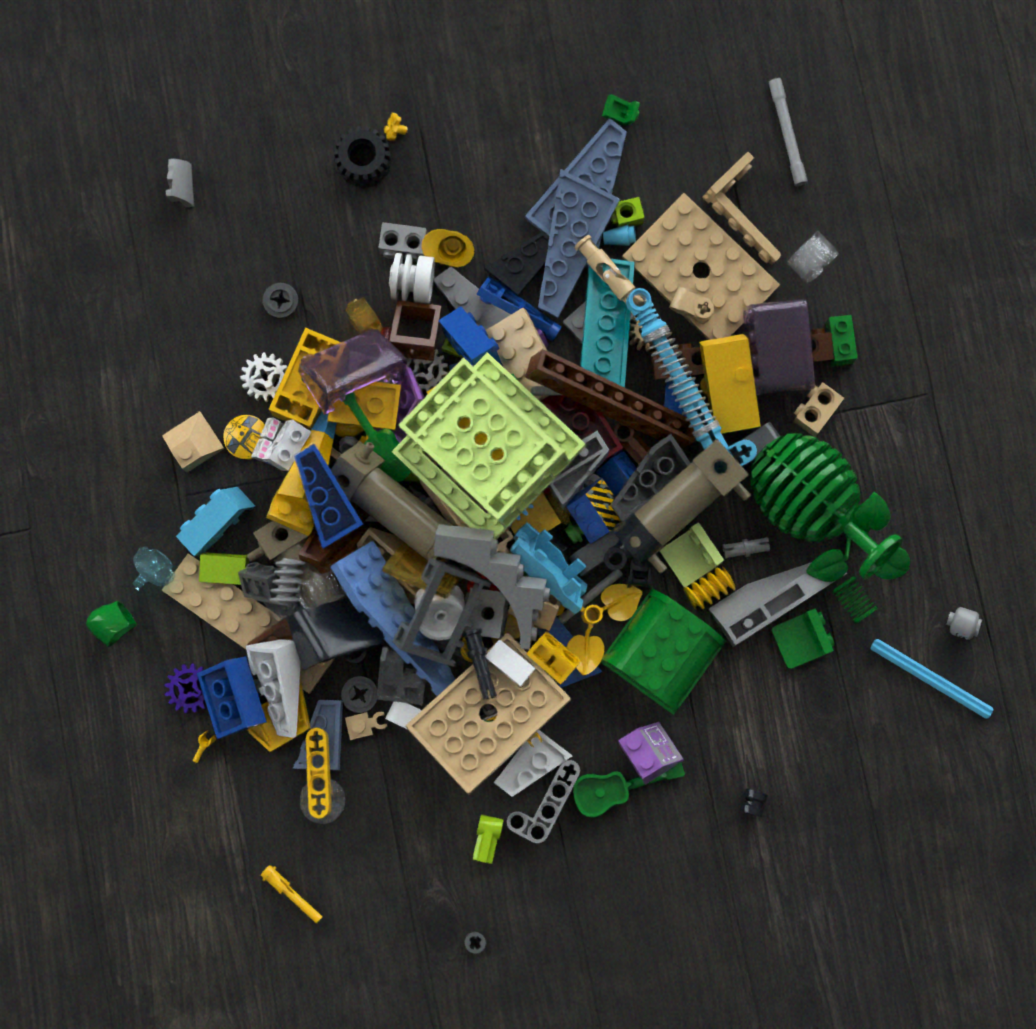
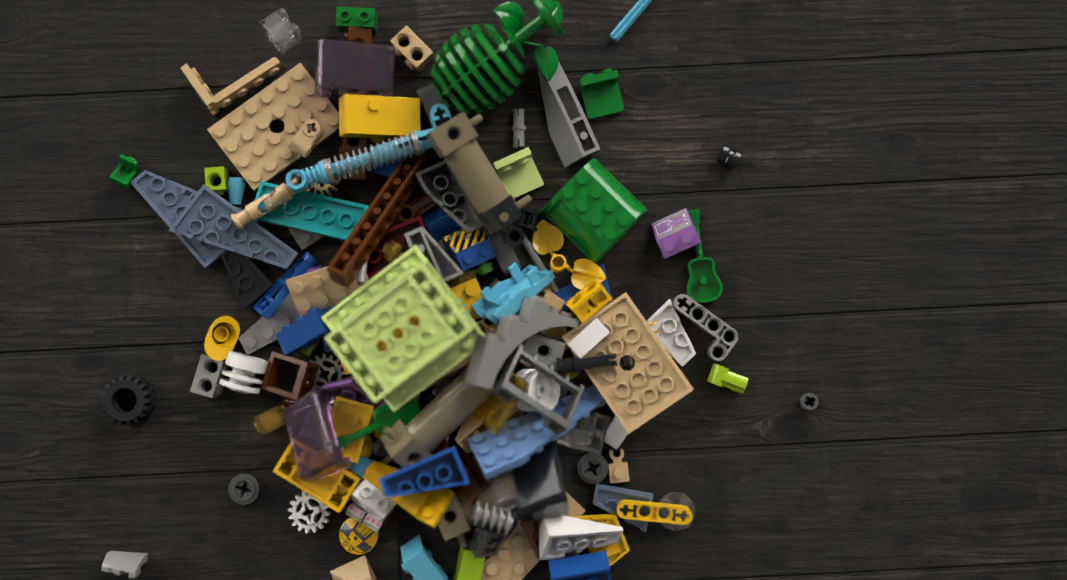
camera: 85 degrees left, 5 degrees up
yellow pin [261,865,323,924] -> none
yellow plant [384,113,407,141] -> none
yellow piece [684,566,736,610] -> none
light grey piece [769,78,808,186] -> none
green piece [832,575,878,624] -> none
none -> clear yellow gear [381,241,405,263]

